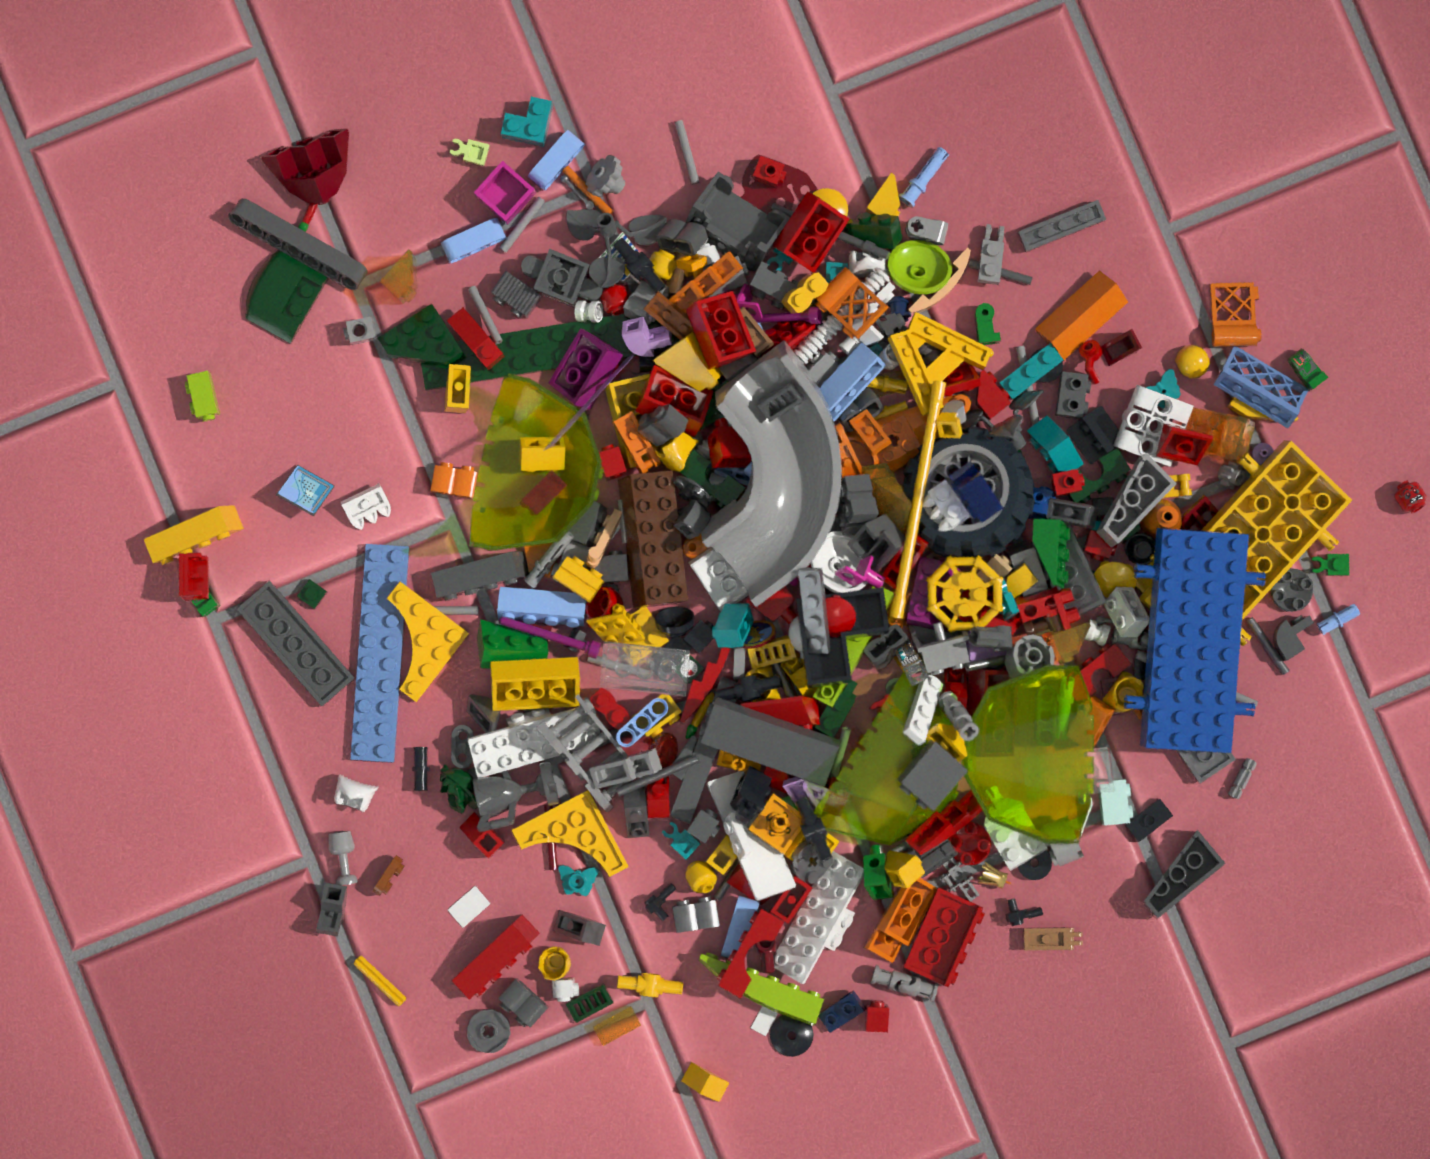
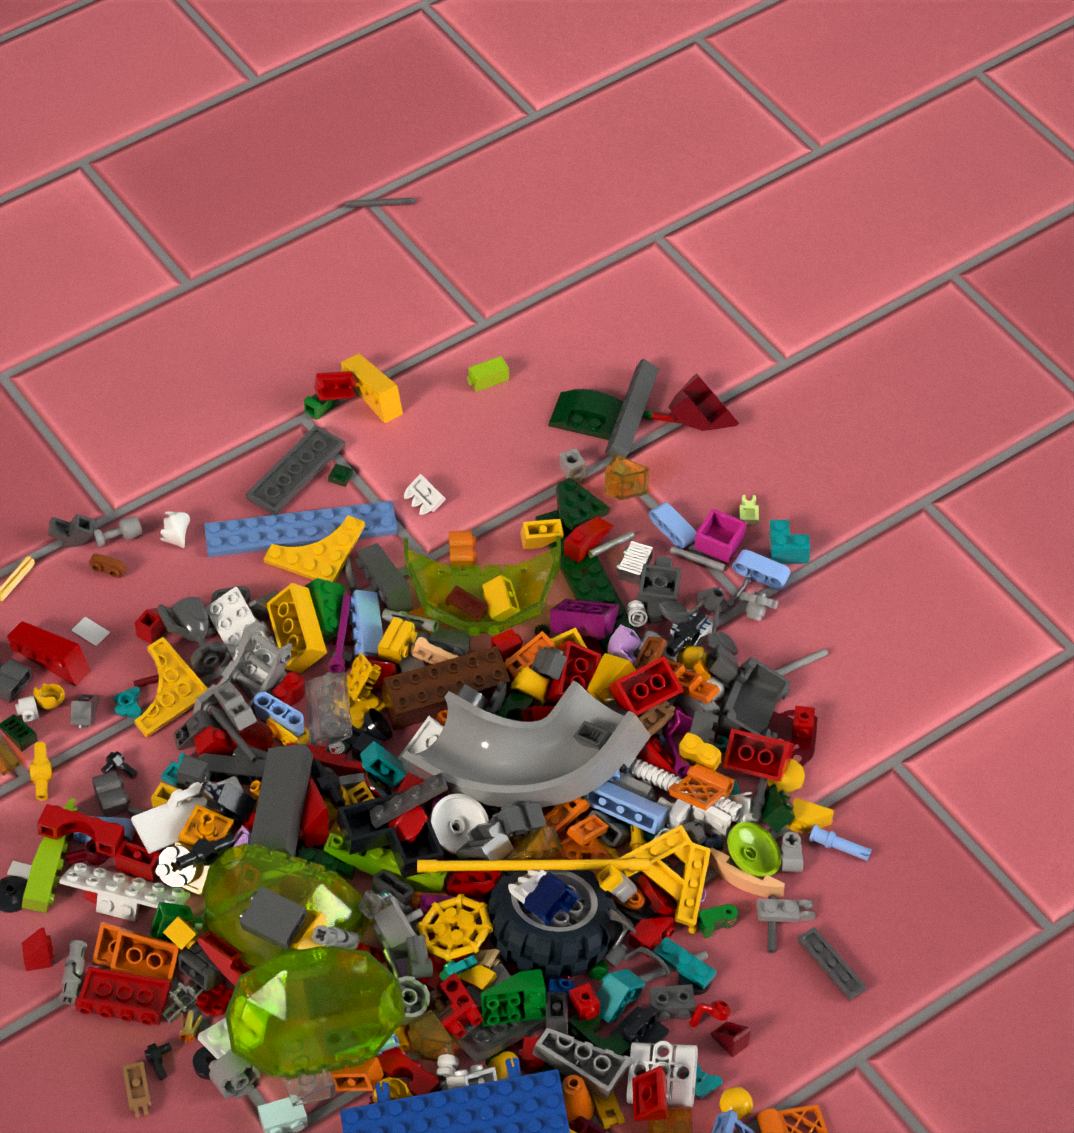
camera: 75 degrees right, 35 degrees down
piece [276,465,335,517] -> none
black pin [412,747,430,791] -> none
dark green hair [440,764,478,814] -> none
lavender sticker [543,353,635,451] -> none
orange piece [562,166,613,214] -> none
red head [600,284,629,316] -> none
yellow head [685,861,717,893] -> none
dark blue plate [818,990,866,1033] -> none
dark pink bracket [834,555,885,588] -> none
white plate [903,672,943,745] -> none
orange slope [1035,270,1128,361] -> none

